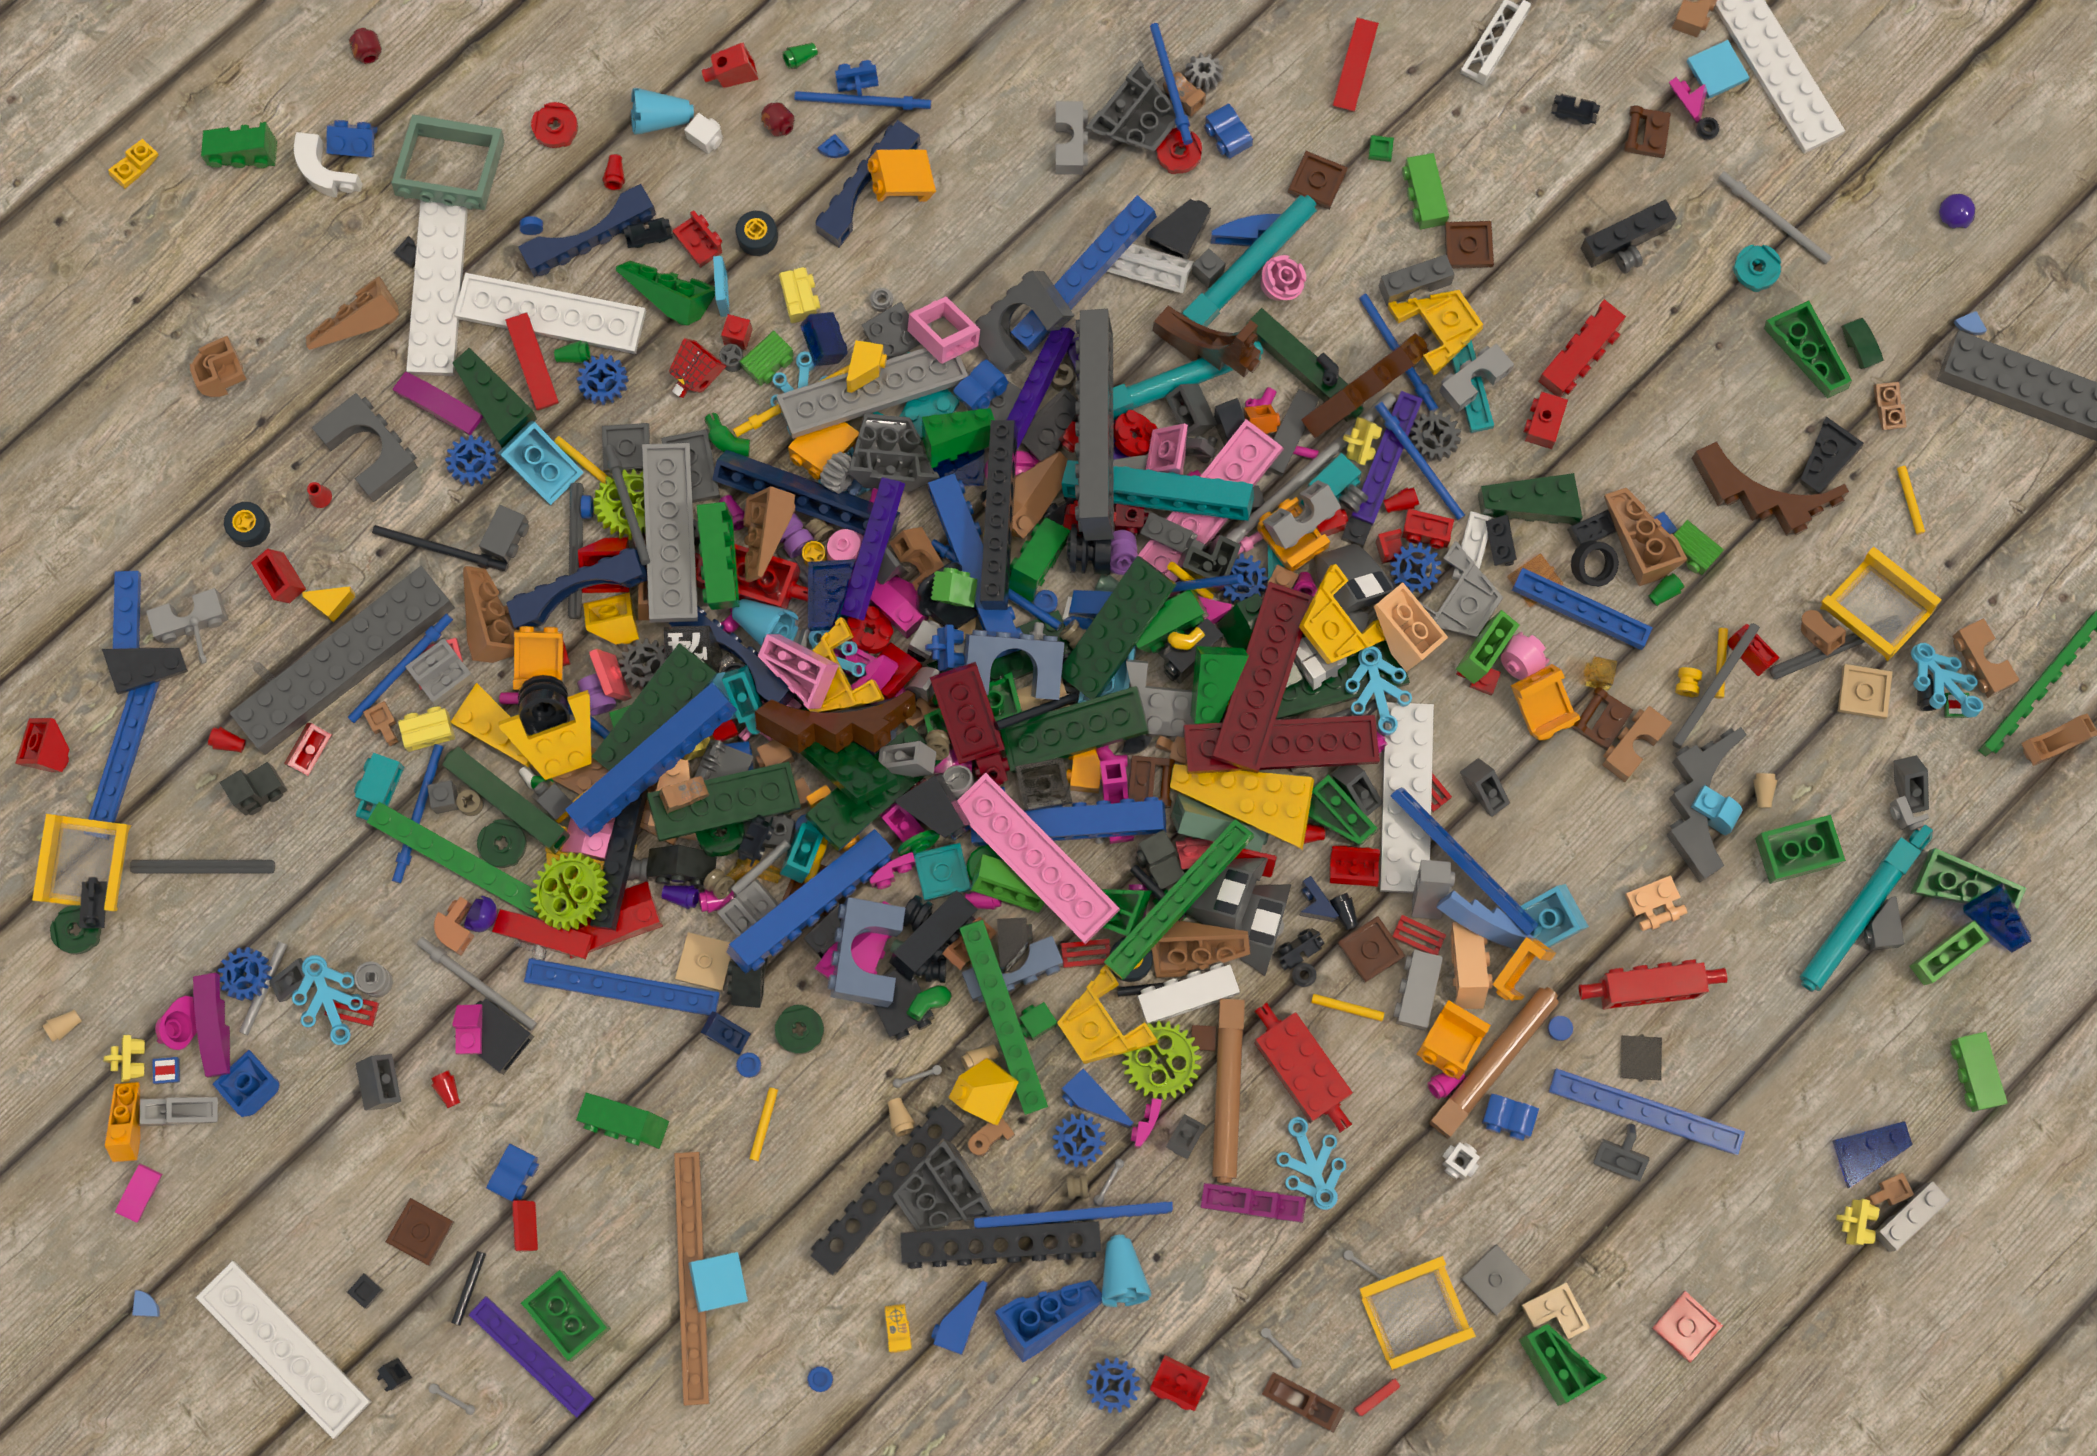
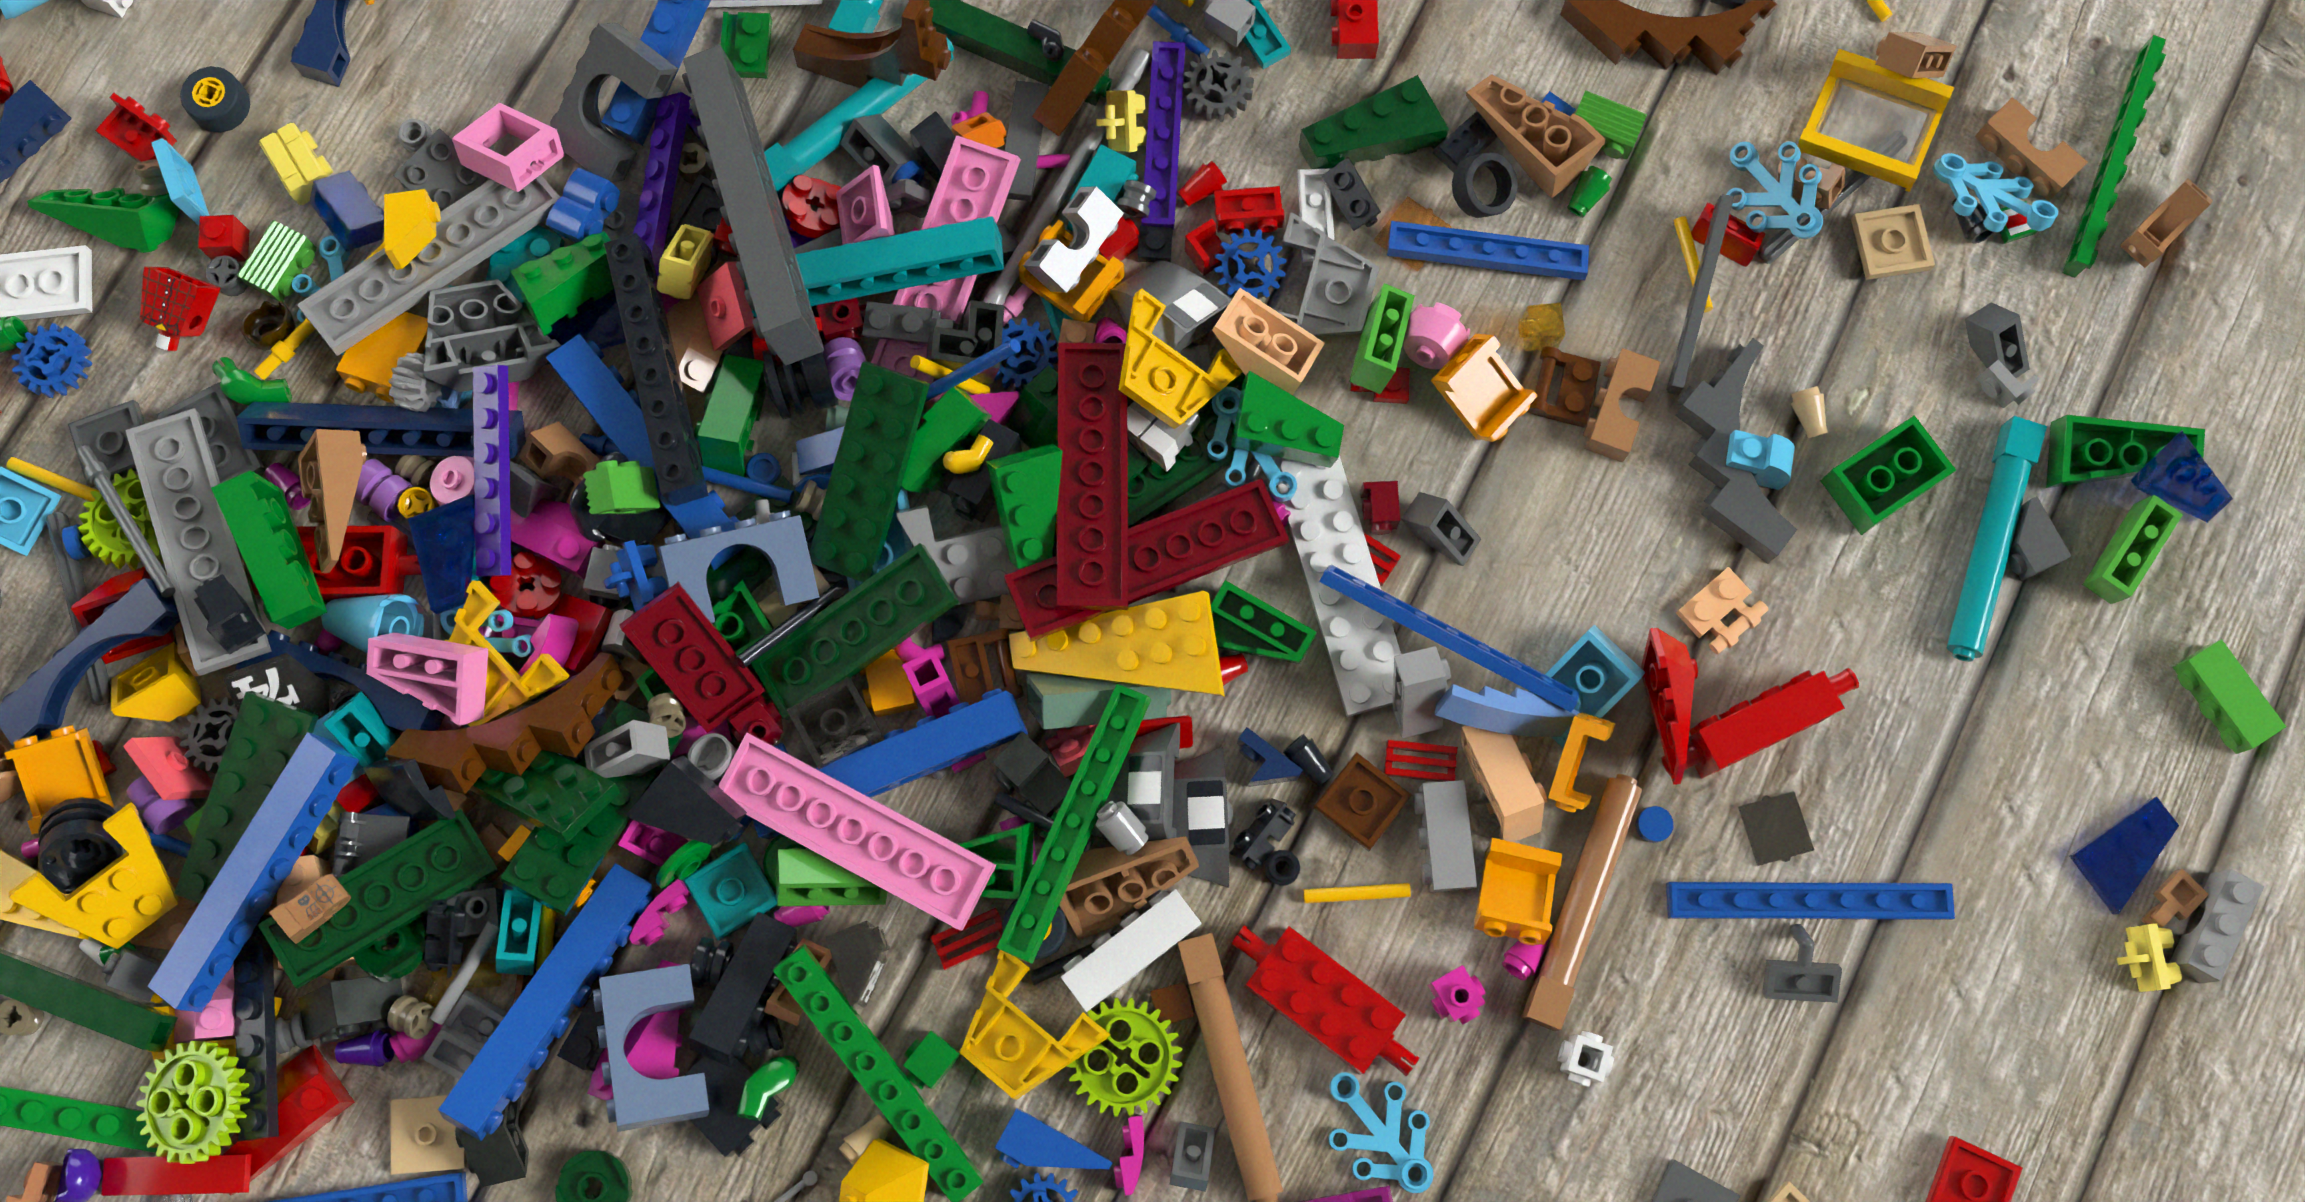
camera: 20 degrees left, 0 degrees up
dark green plate [477,819,527,868] -> none
black hinge [623,217,673,249] -> none
sand blue arch [962,936,1063,1004] -> none
red bracket [1329,845,1380,887] -> none
dark grey slope [1331,765,1383,816] -> none
blue bar [1375,402,1465,520] -> none
blue brick [1482,1093,1539,1141] -> none
yellow wheel [1675,667,1703,697] -> none
teal plate [1909,825,1933,852] -> none
none -> dark tan wheel [134,159,168,196]
none -> black window [194,574,266,655]
none -> dark brown hair [240,301,295,350]
none -> black slope [363,758,456,821]
none -> light yellow brick [657,224,714,299]
none -> coral plate [696,261,754,351]
none -> green plate [720,12,772,79]
none -> blue tile [892,160,925,185]
none -> light grey brick [1096,801,1148,856]
none -> green wedge [1231,371,1344,468]
none -> dark red brick [1360,481,1401,535]
none -> dark pink brick [1428,965,1486,1025]
none -> red wedge [1641,628,1698,785]
none -> medium azure plant [1726,141,1823,239]
none -> medium nougat brick [1875,32,1957,78]

